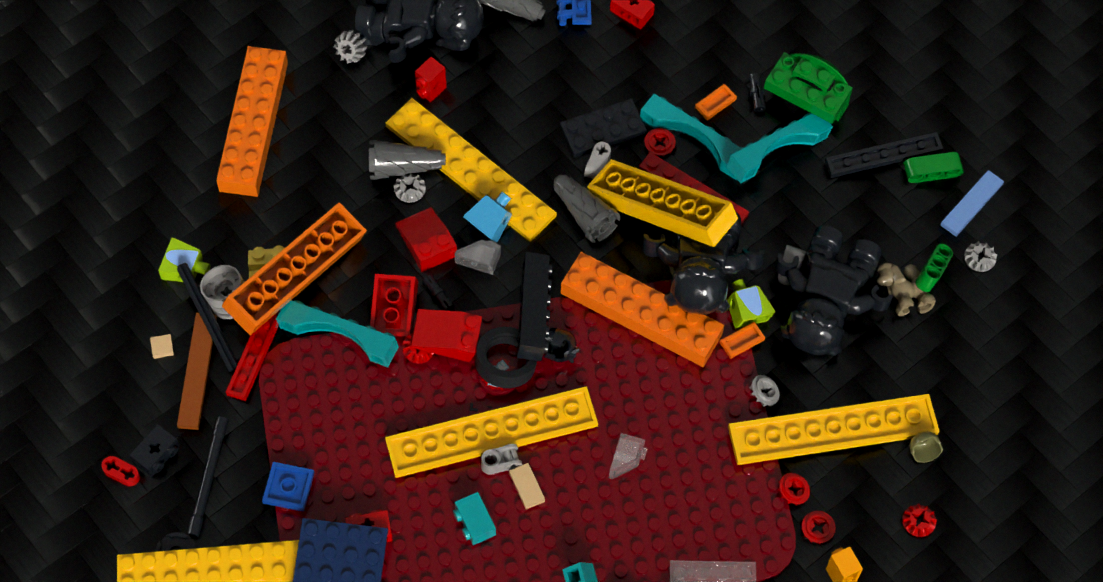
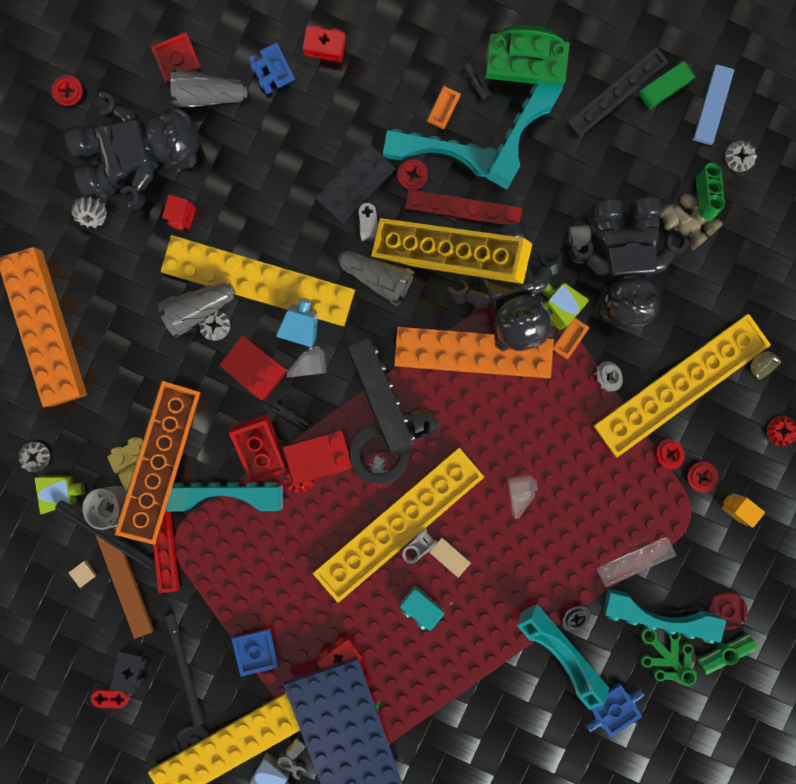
camera: 25 degrees left, 25 degrees up
none -> light grey gear [18,442,50,472]

